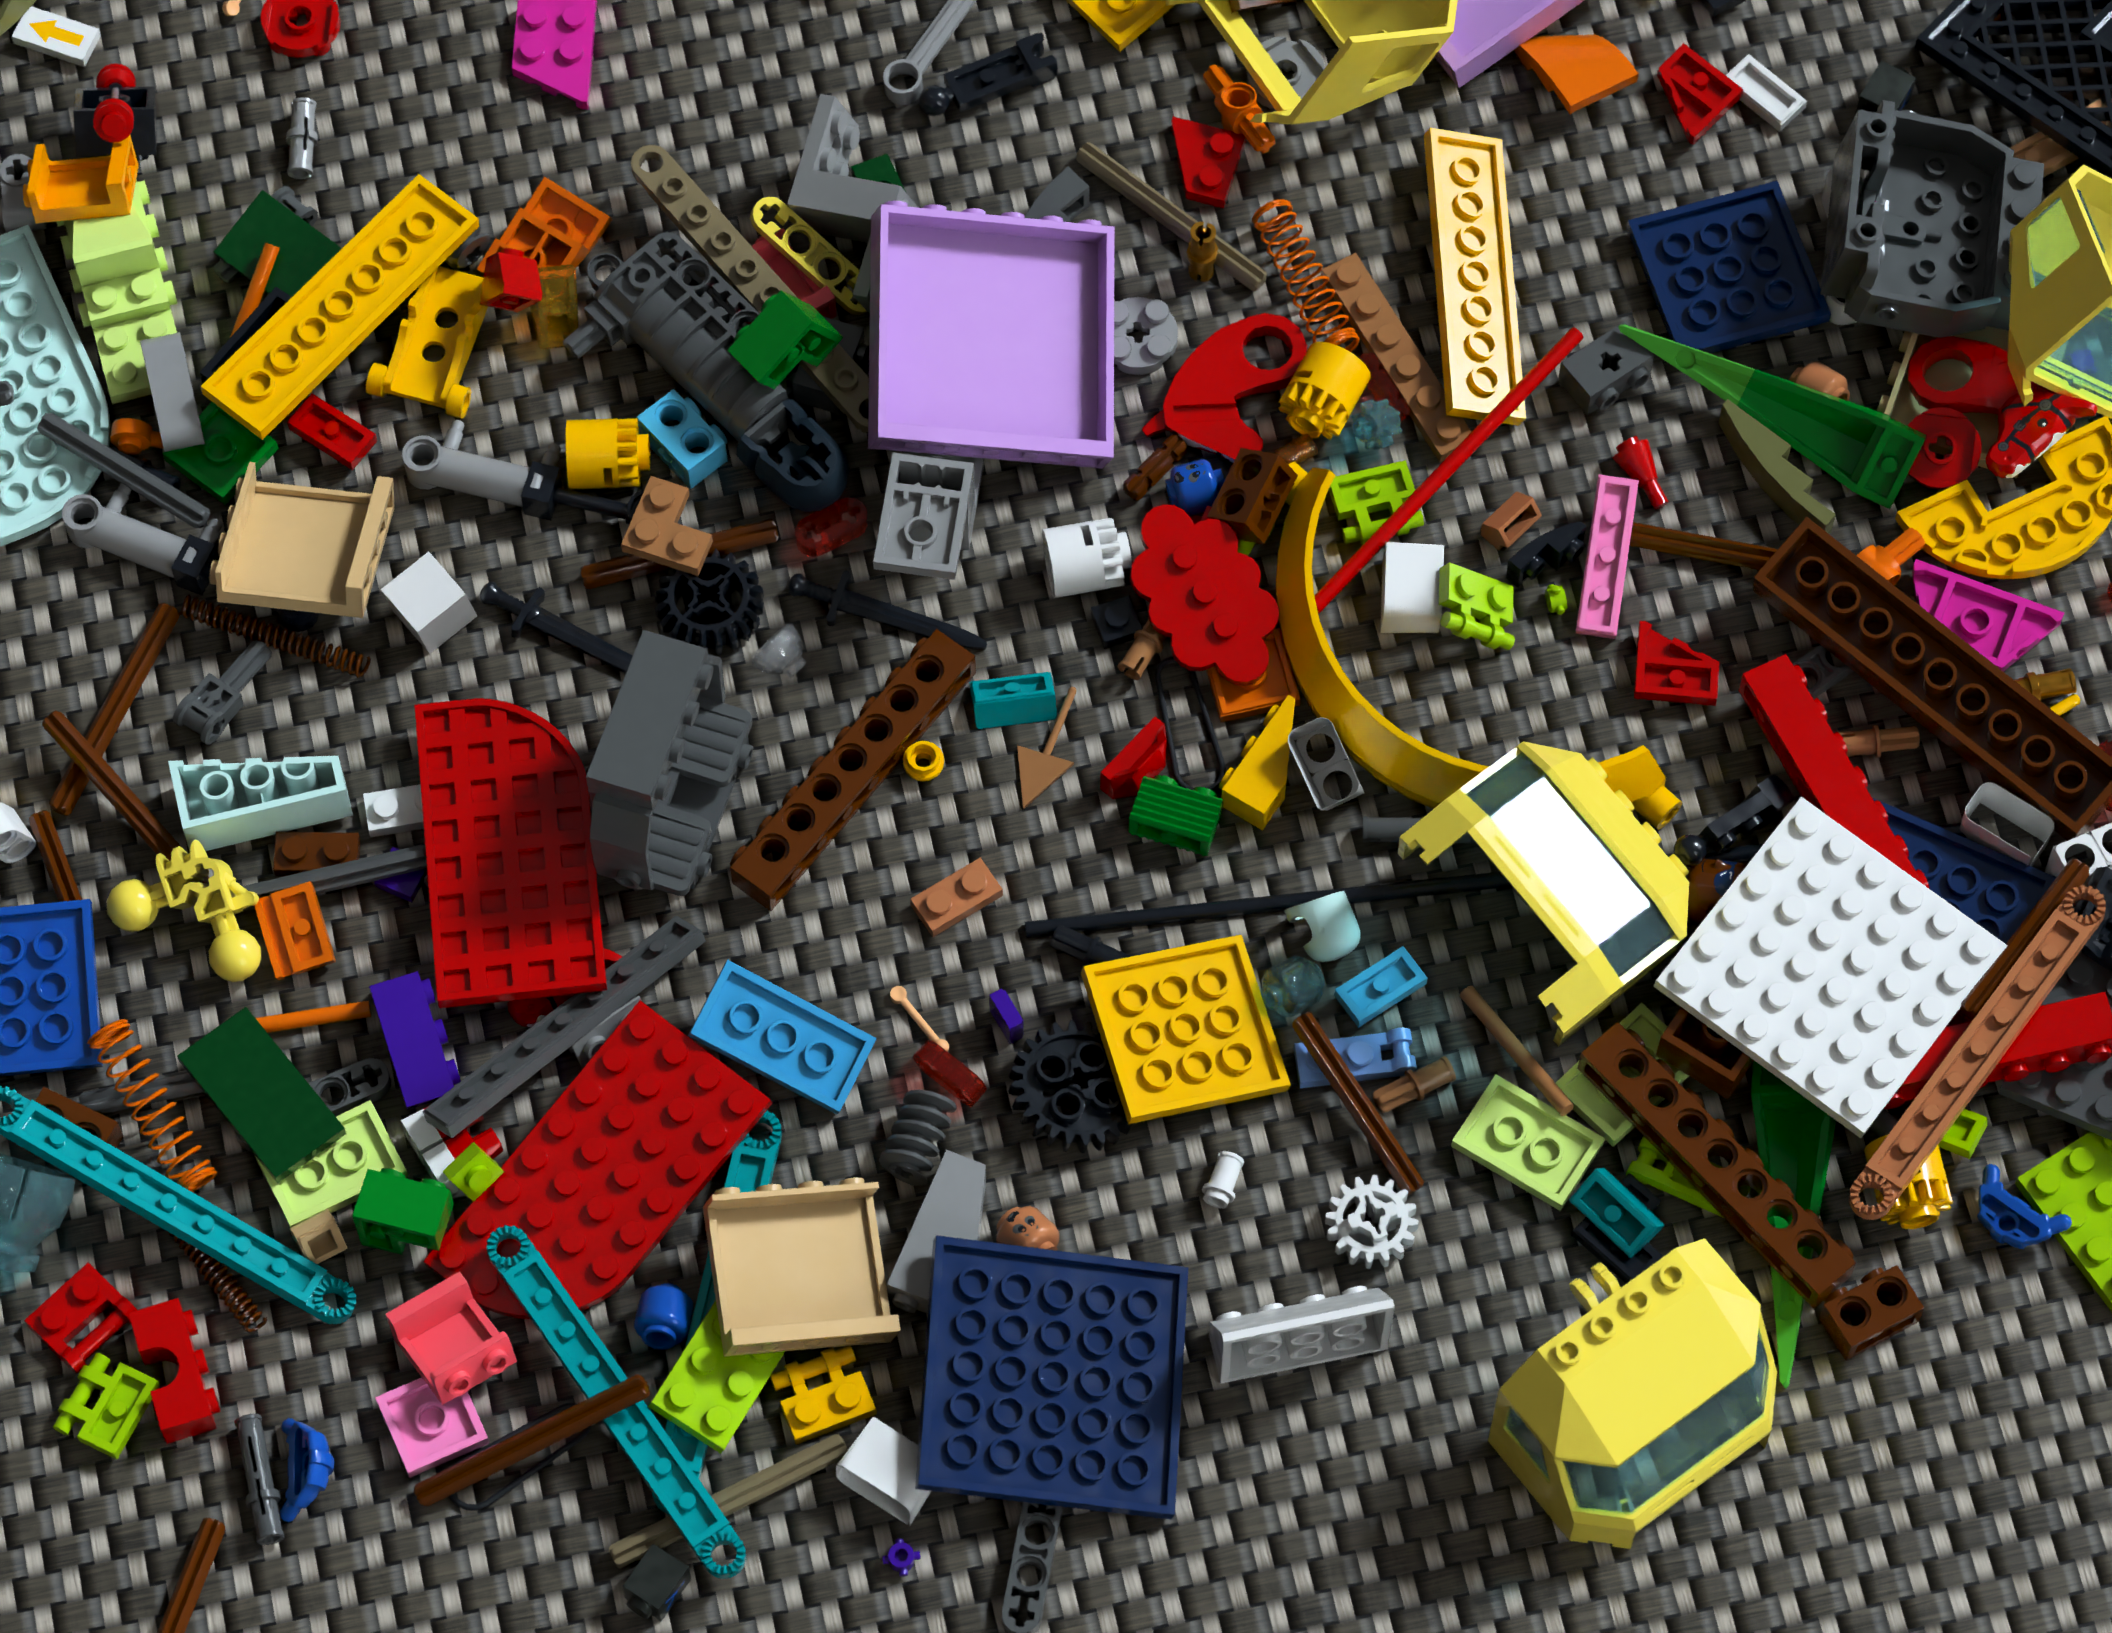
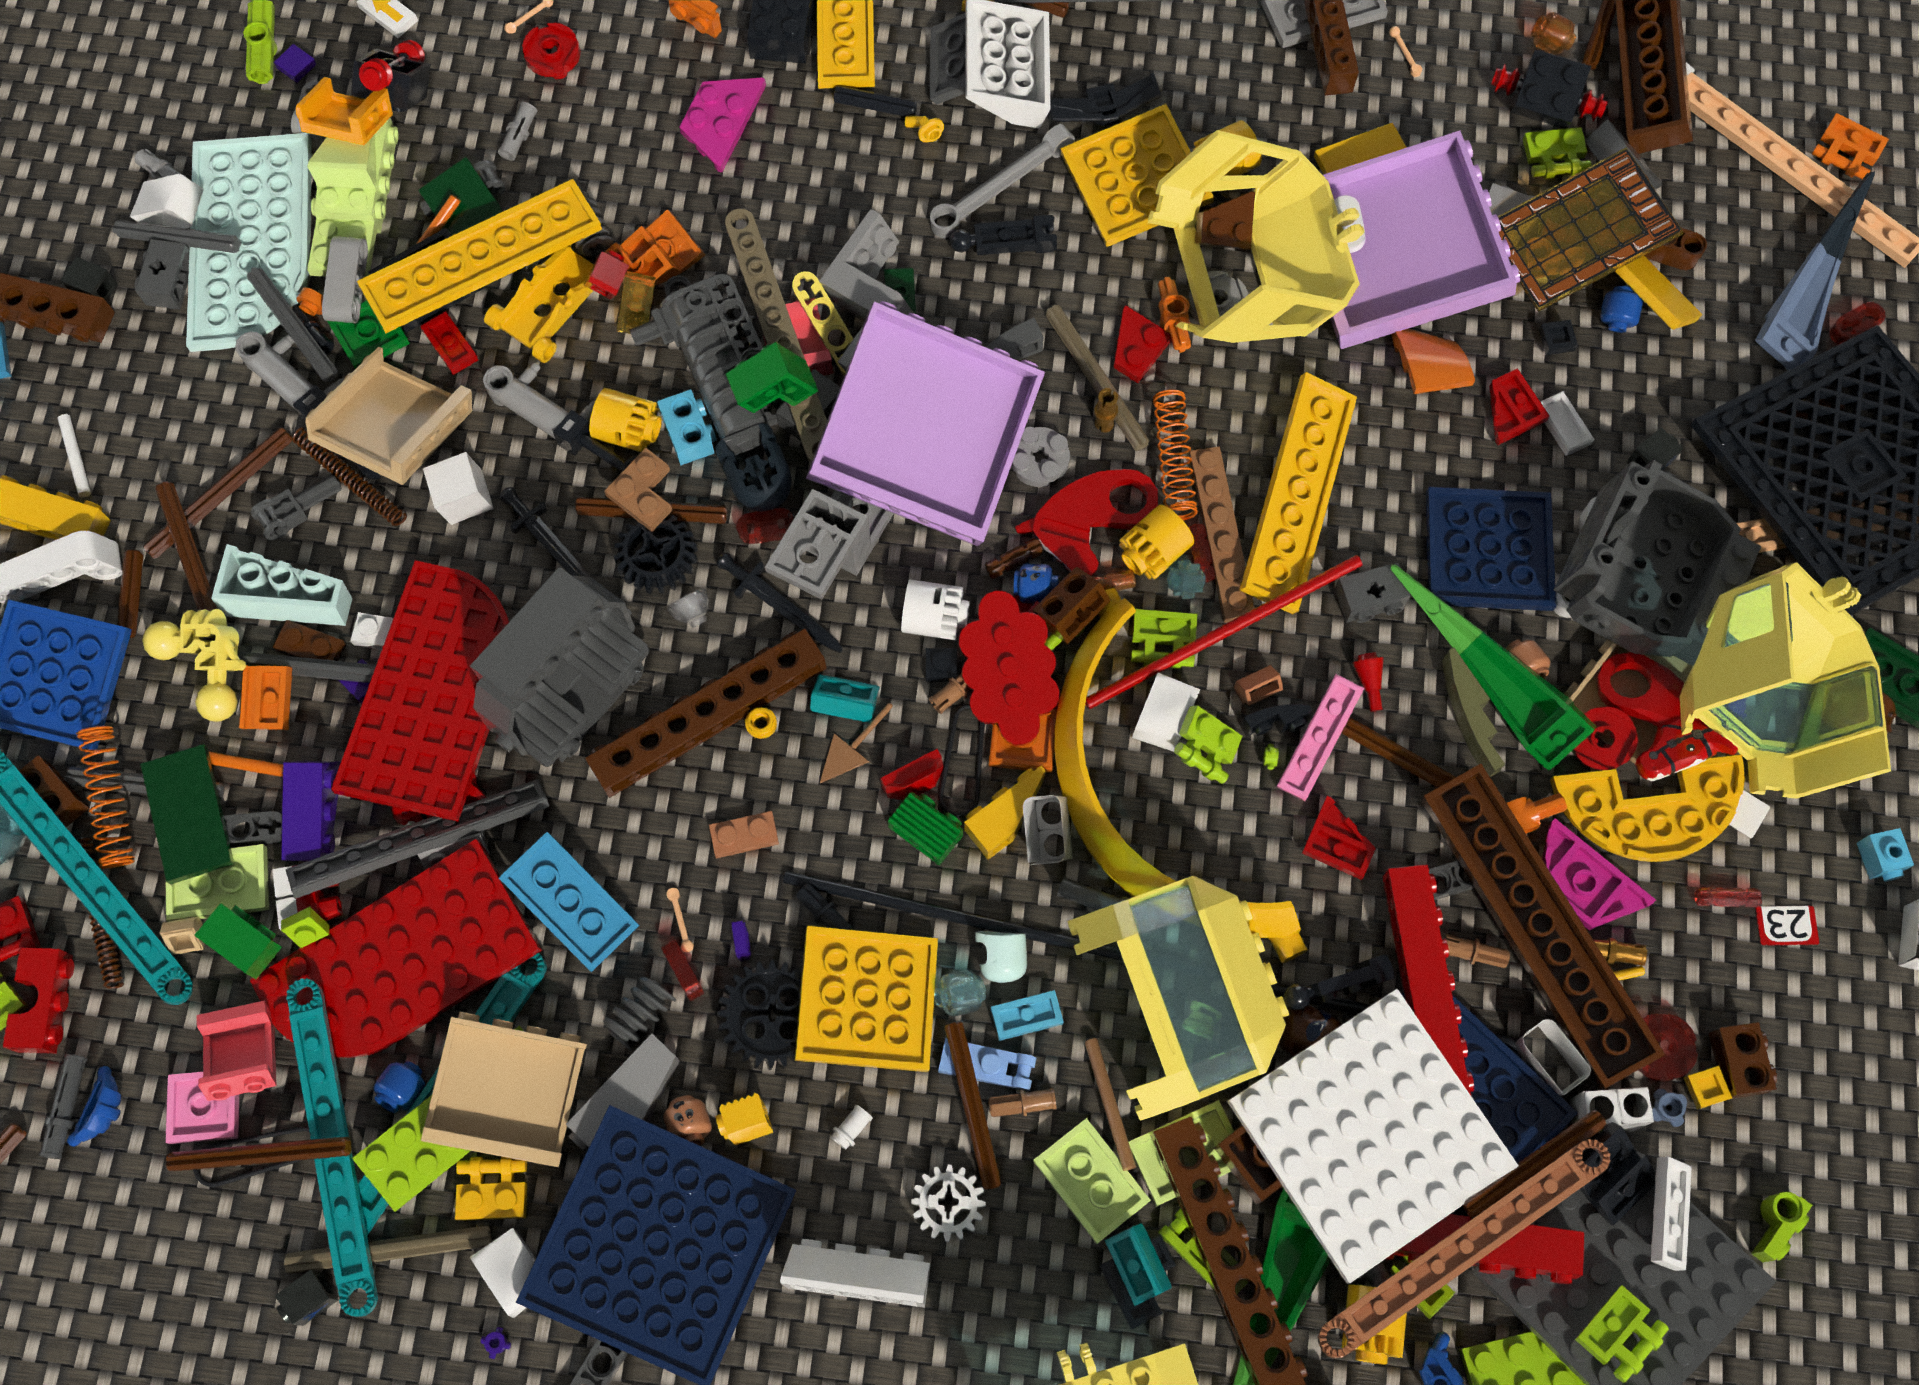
camera: 20 degrees right, 5 degrees up
none -> yellow brick [715,1093,774,1145]

